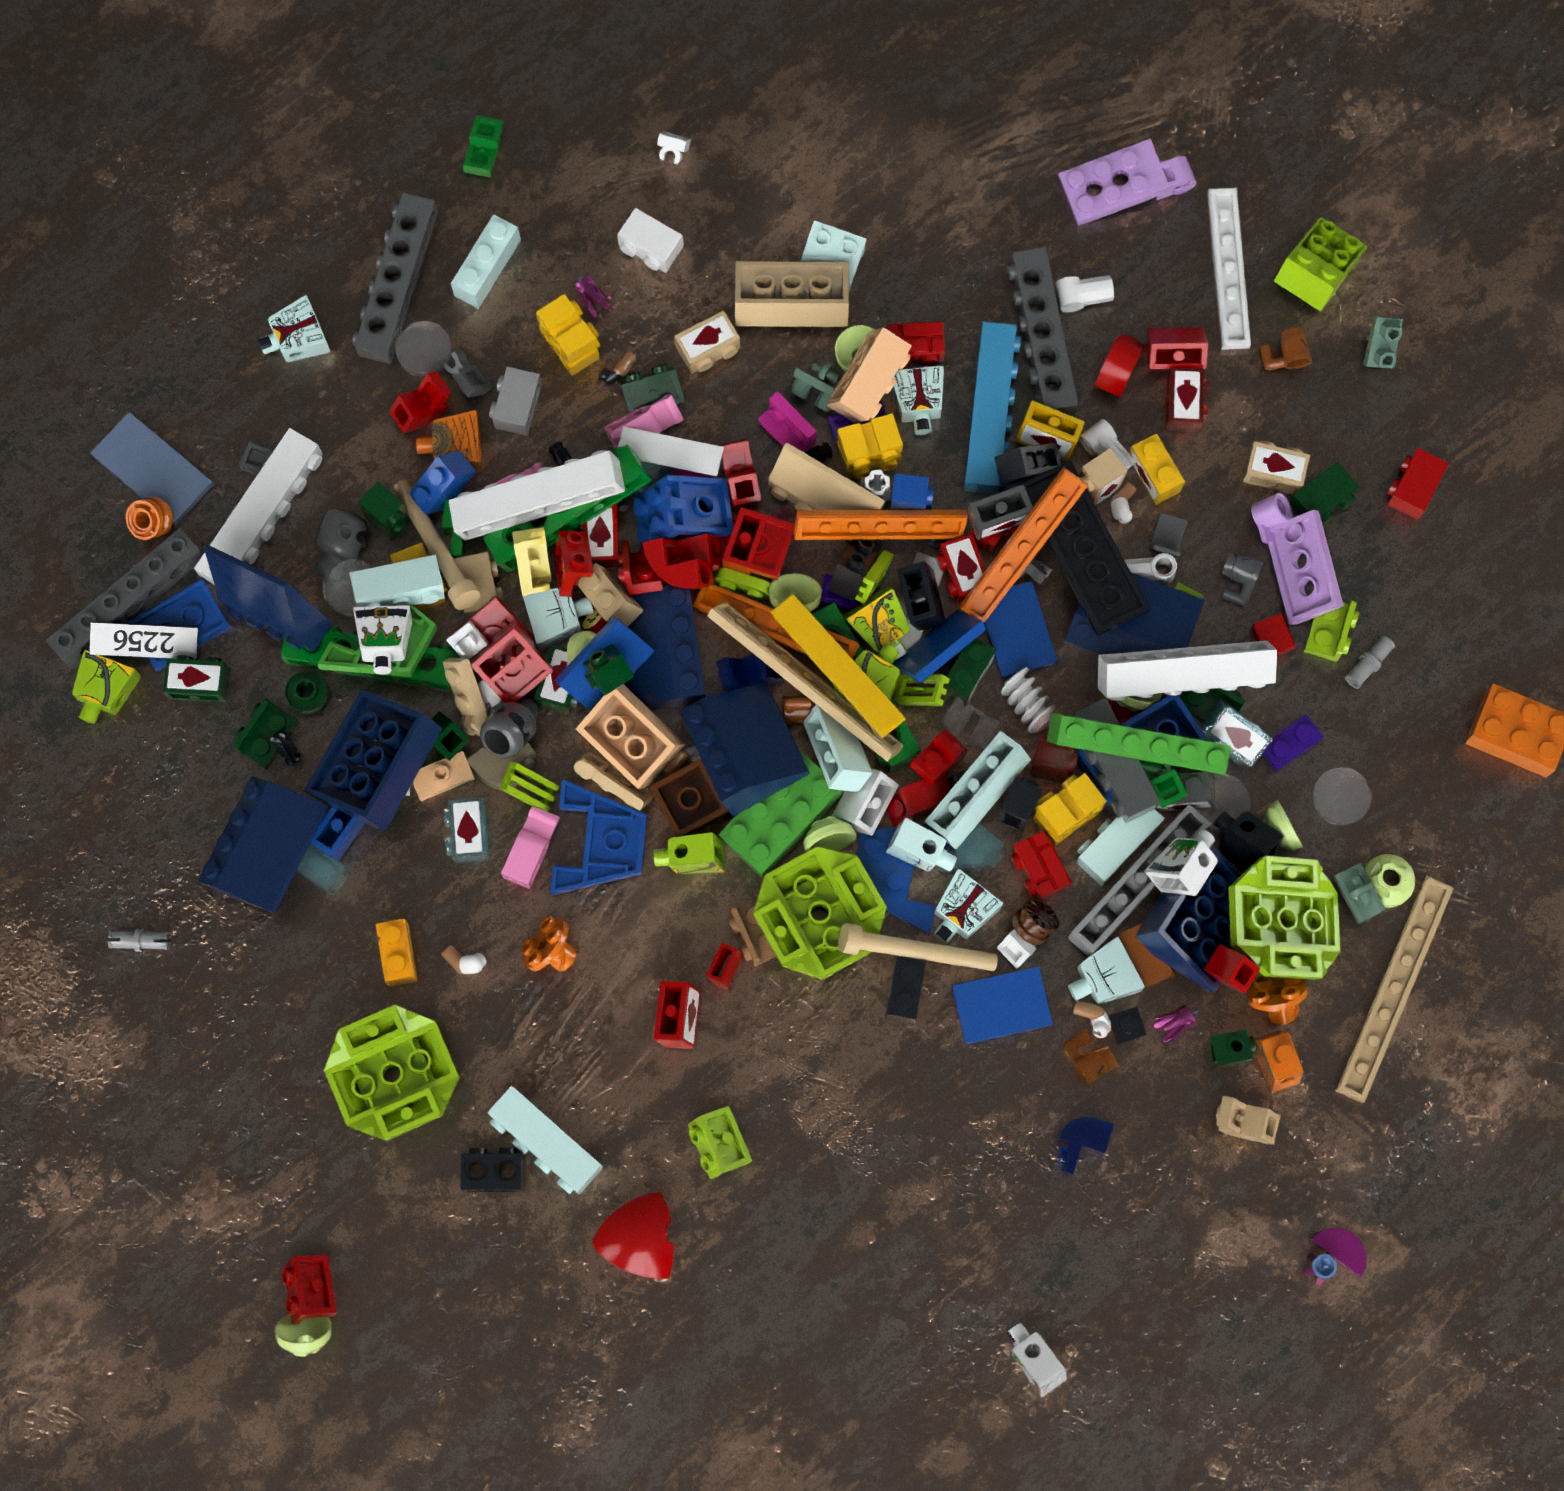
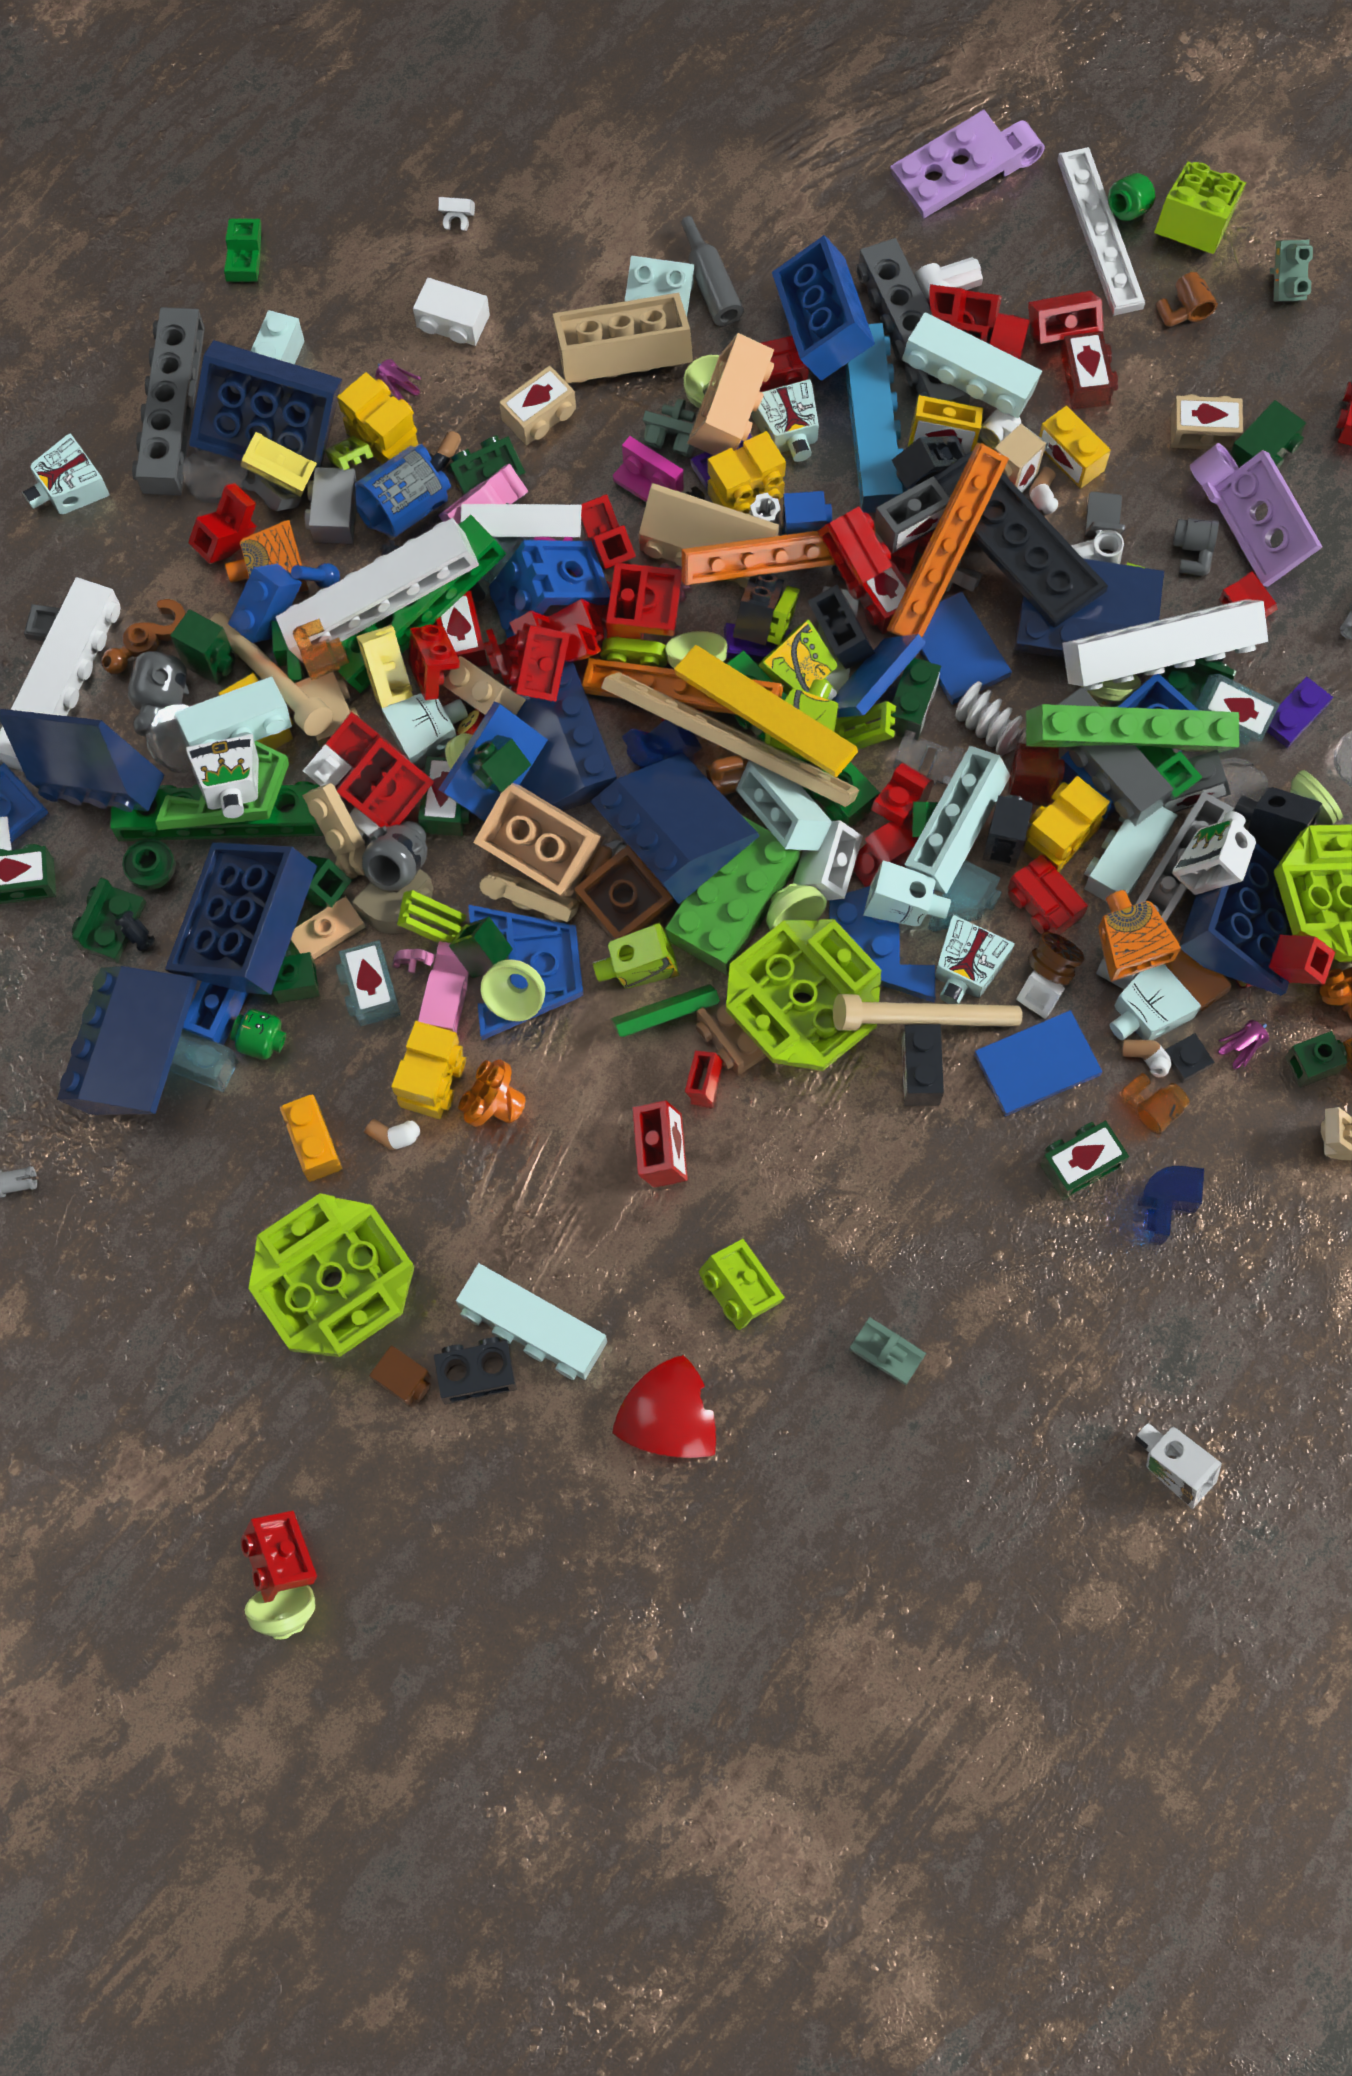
camera: 10 degrees left, 5 degrees down
lime bracket [1303,600,1359,662] -> none
none -> dark orange piece [101,599,186,674]
none -> dark blue slope [189,340,342,481]
none -> green head [230,1009,286,1060]
none -> light yellow hinge [241,432,317,497]
none -> dark green brick [272,952,320,1004]
none -> blue bar [291,563,340,589]
none -> clear orange piece [293,618,349,681]
none -> lime tile [325,436,373,471]
none -> blue cylinder [355,444,451,539]
none -> reddish brown brick [369,1345,431,1407]
none -> yellow brick [391,1020,466,1119]
none -> bright pink piece [392,949,435,973]
none -> dark green brick [449,916,513,978]
none -> yellowish green piece [480,960,545,1021]
none -> red bracket [507,623,570,702]
none -> green tile [611,984,720,1037]
none -> dark grey piece [681,216,744,326]
none -> blue brick [772,235,875,381]
none -> red brick [818,506,892,591]
none -> sand green hips [849,1317,926,1386]
none -> light aqua brick [902,312,1042,418]
none -> green tile [913,802,938,837]
none -> red brick [929,284,1002,344]
none -> brick [1040,1120,1129,1200]
none -> orange torso [1098,890,1181,982]
none -> green head [1108,173,1156,221]

